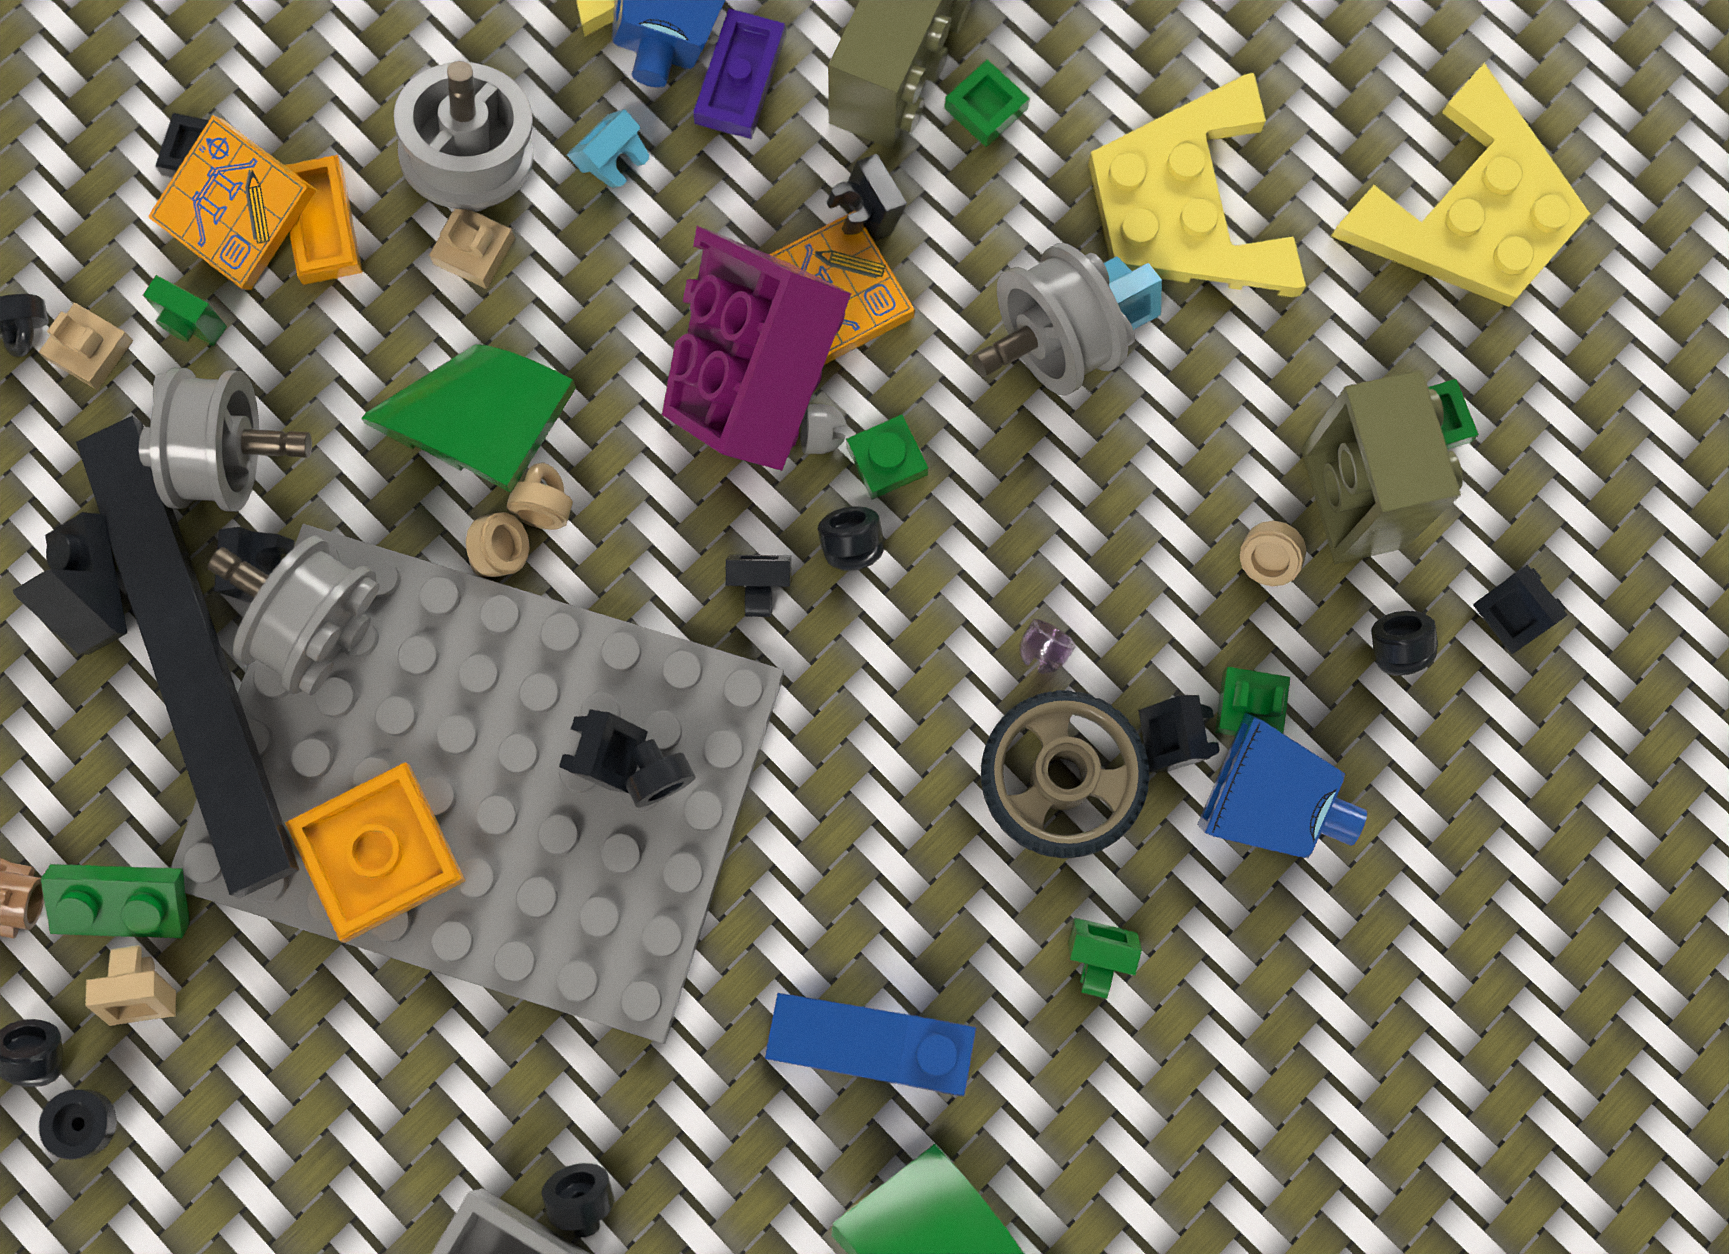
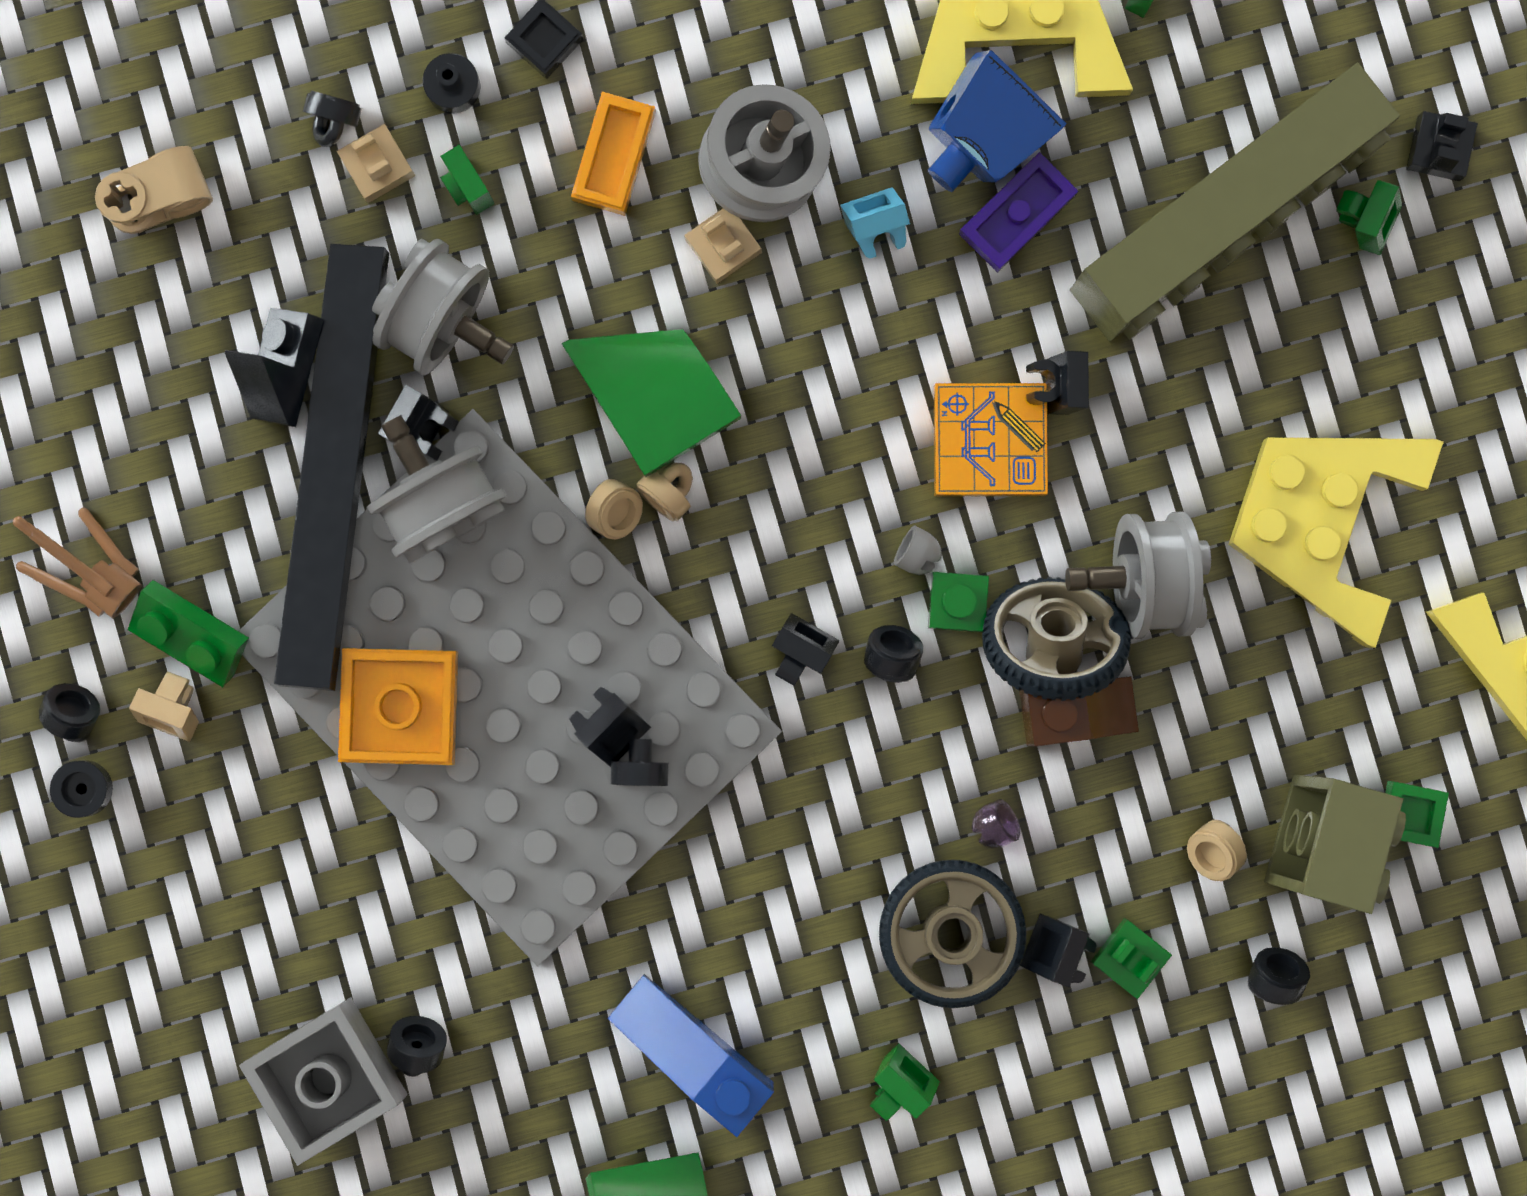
camera: 30 degrees right, 10 degrees up
light orange tile [148,115,316,290] -> none
magenta wedge [662,226,852,471] -> none
green plate [944,59,1030,147] -> none
medium azure tile [1104,256,1162,330] -> none
blue torso [1197,713,1367,858] -> none
black tile [1472,564,1567,654] -> none
none -> black tile [423,53,481,114]
none -> dark tan wheel [982,577,1131,701]
none -> reddish brown slope [1020,676,1139,747]

